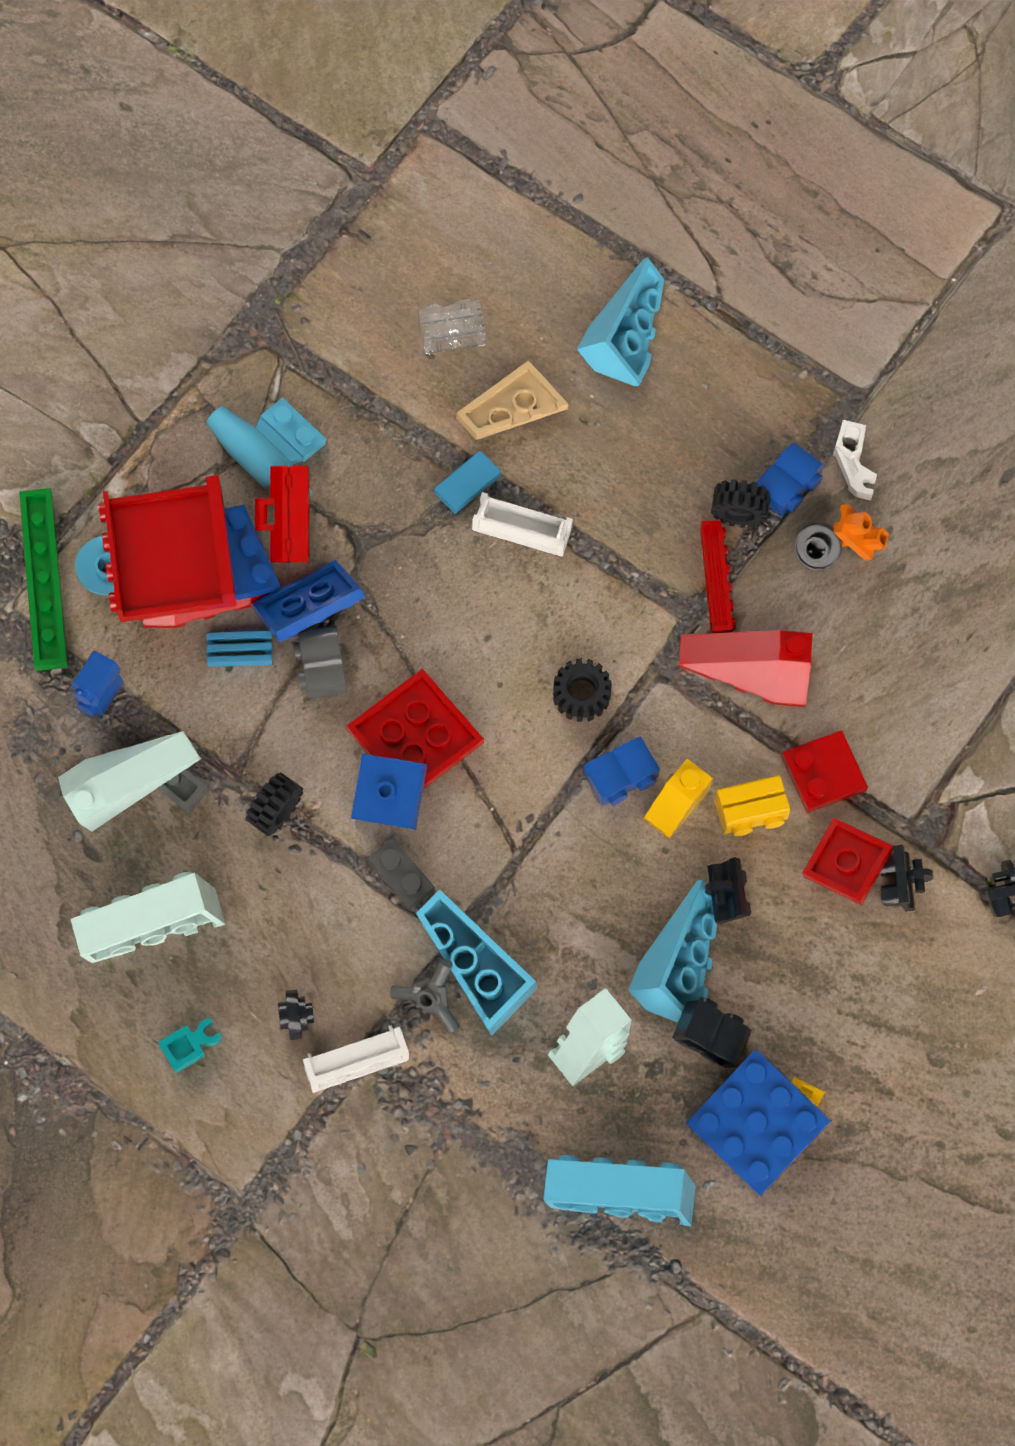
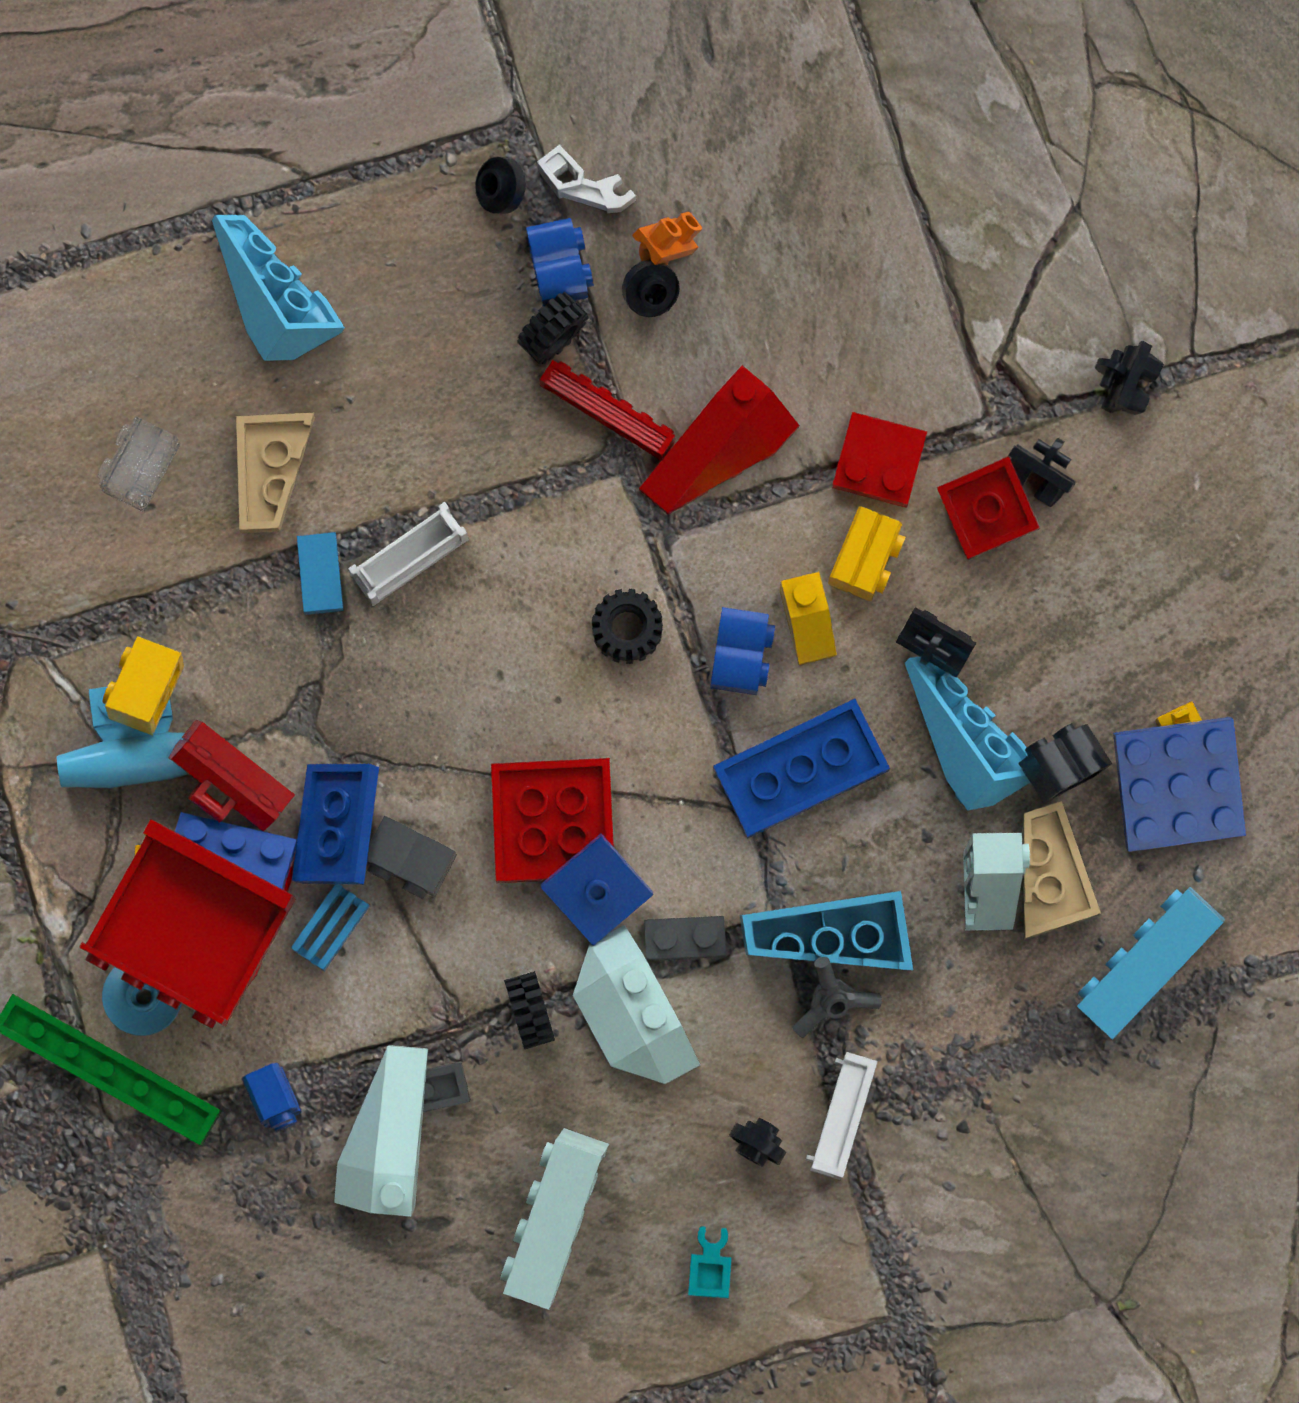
camera: 50 degrees left, 10 degrees up
none -> yellow brick [103,636,184,736]
none -> black plate [475,157,526,214]
none -> light aqua wedge [573,925,700,1084]
none -> blue plate [713,699,890,839]
none -> tan wing [1023,801,1101,940]

